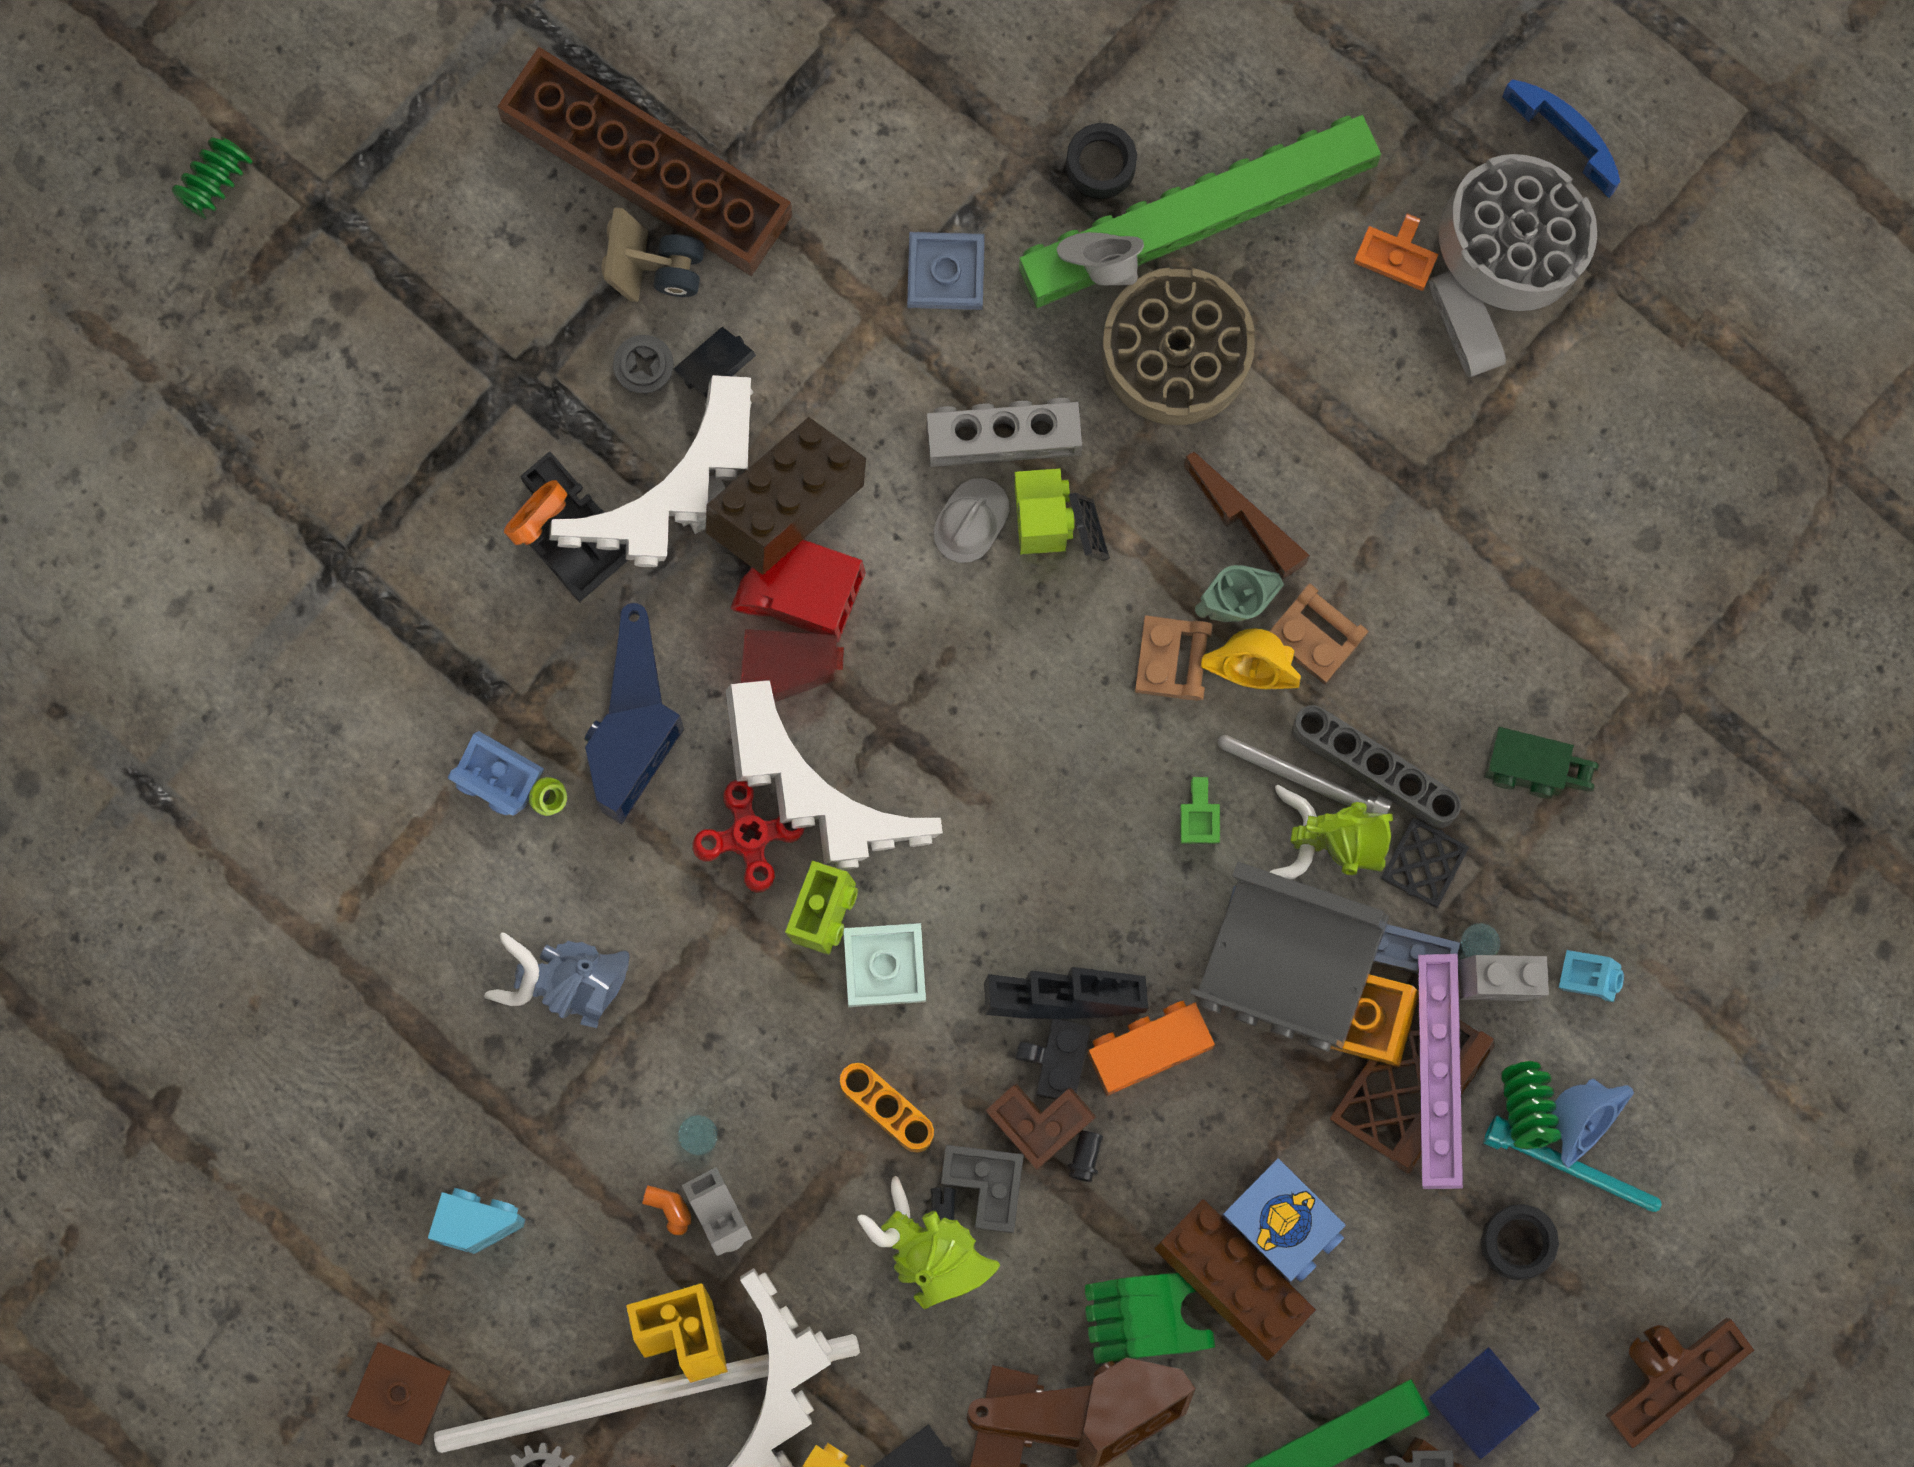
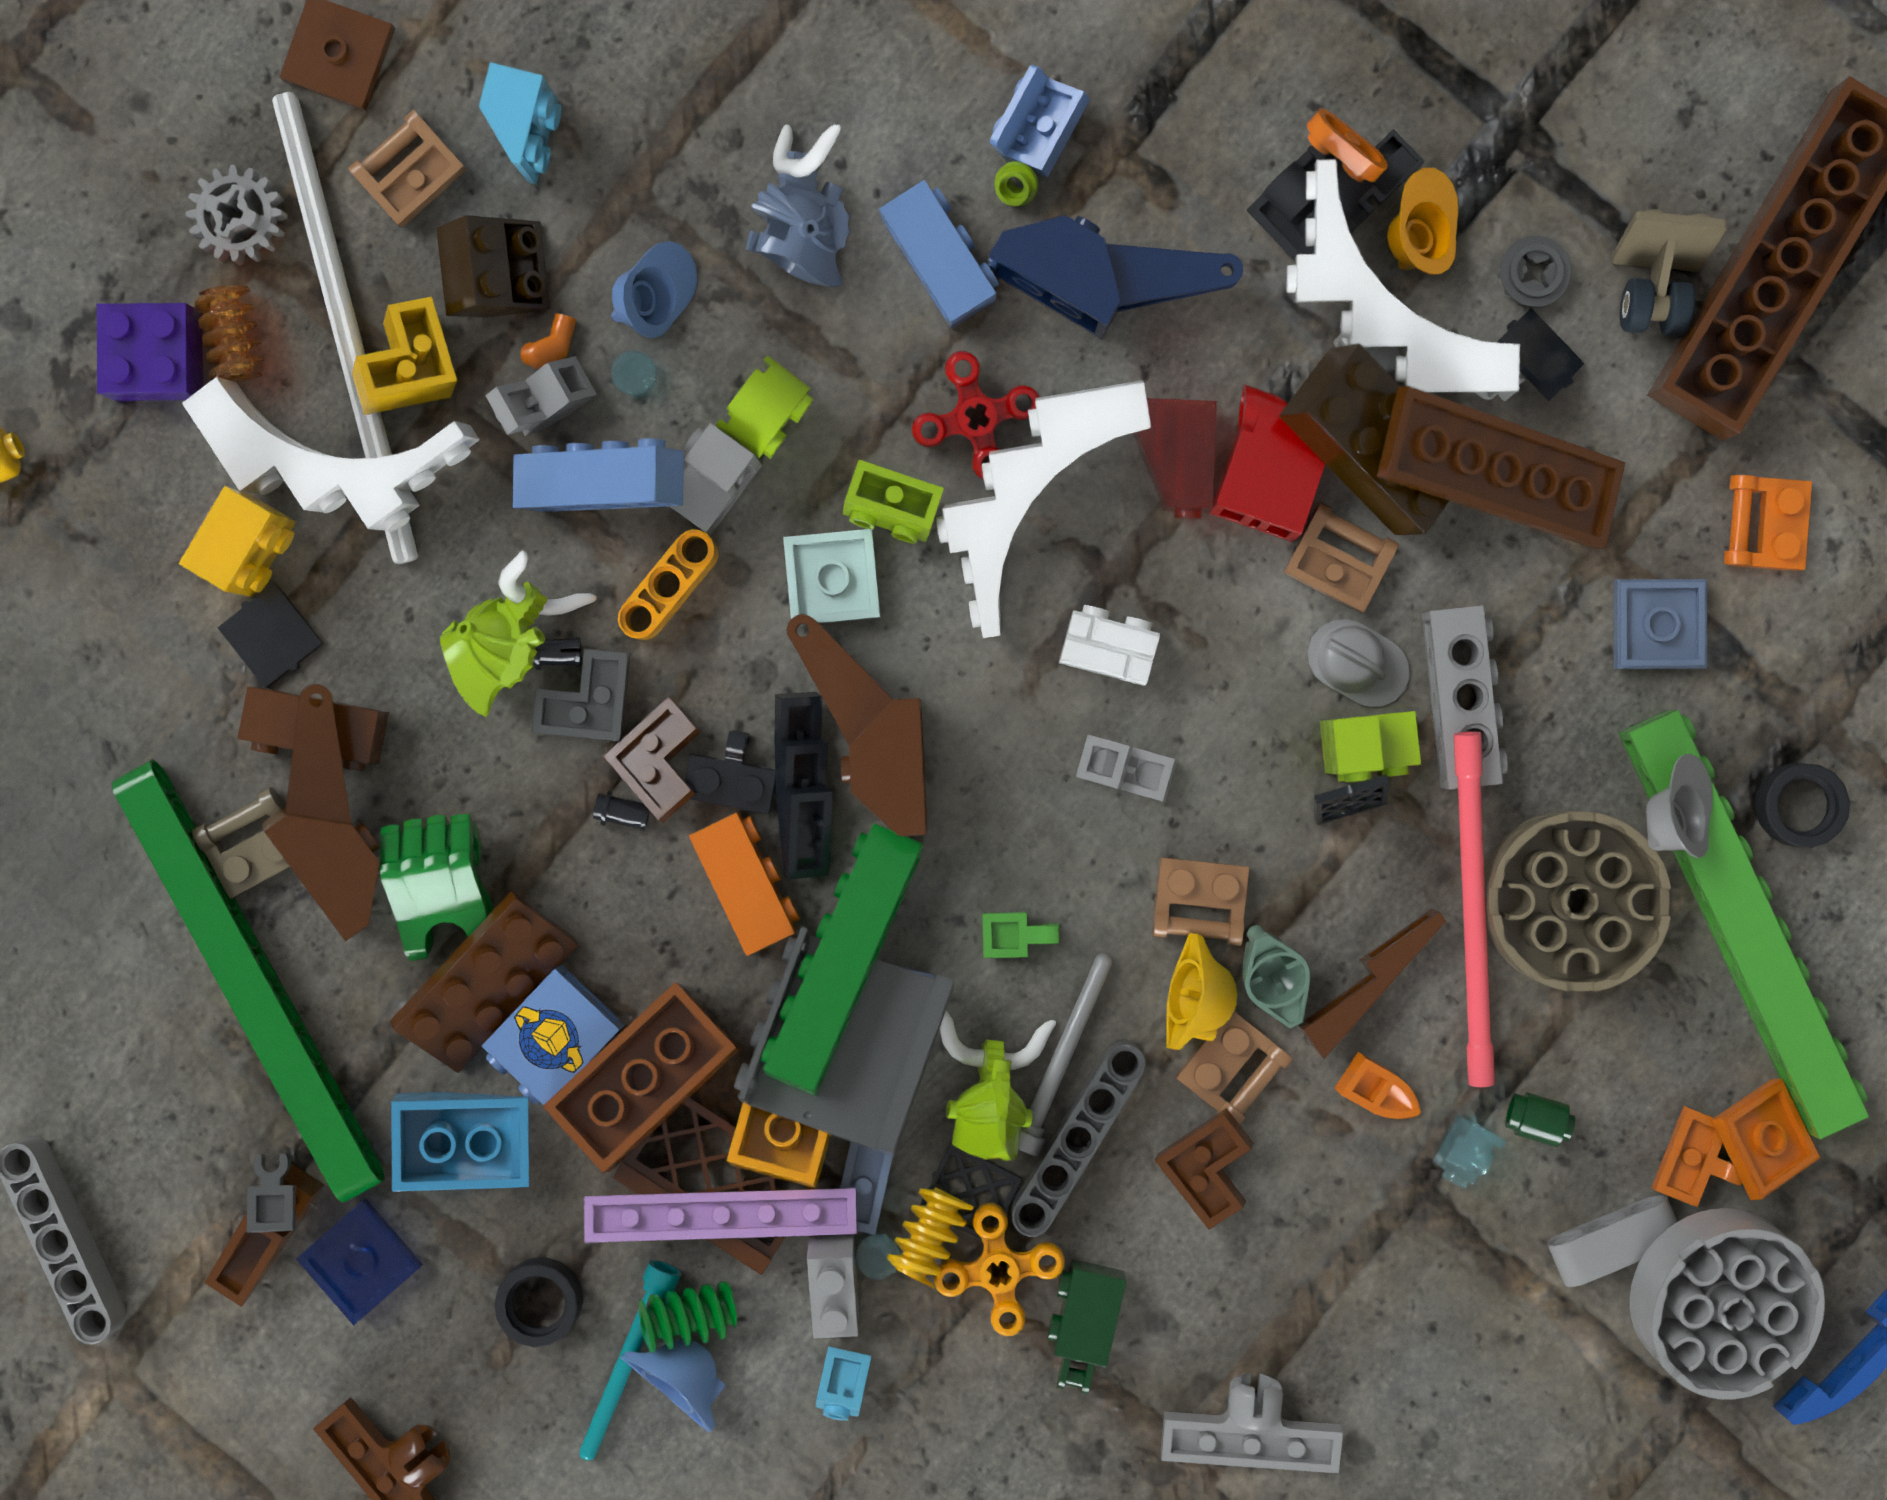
camera: 90 degrees right, 10 degrees up
none -> medium nougat plate [348,109,467,228]
none -> dark azure slope [391,1092,529,1191]
none -> dark brown slope [436,215,550,318]
none -> medium blue brick [513,439,684,512]
none -> dark orange brick [542,982,741,1173]
none -> medium blue piece [611,241,697,338]
none -> light grey brick [670,423,762,536]
none -> lime brick [715,355,814,459]
none -> green brick [760,823,923,1096]
none -> reddish brown slope [787,614,928,836]
none -> medium blue brick [879,180,999,329]
none -> yellow piece [886,1187,974,1288]
none -> light orange gear [934,1202,1065,1336]
none -> white brick [1059,605,1160,686]
none -> light grey slope [1076,735,1178,802]
none -> reddish brown plate [1155,1108,1254,1230]
none -> light grey plate [1160,1373,1343,1473]
none -> medium nougat plate [1283,502,1399,613]
none -> orange plate [1334,1051,1421,1119]
none -> reddish brown plate [1377,386,1626,549]
none -> light orange piece [1387,168,1458,275]
none -> clear light blue brick [1433,1114,1506,1189]
none -> coral piece [1453,732,1495,1087]
none -> dark green brick [1505,1092,1576,1147]
none -> orange plate [1712,1078,1820,1200]
none -> orange plate [1723,475,1812,571]

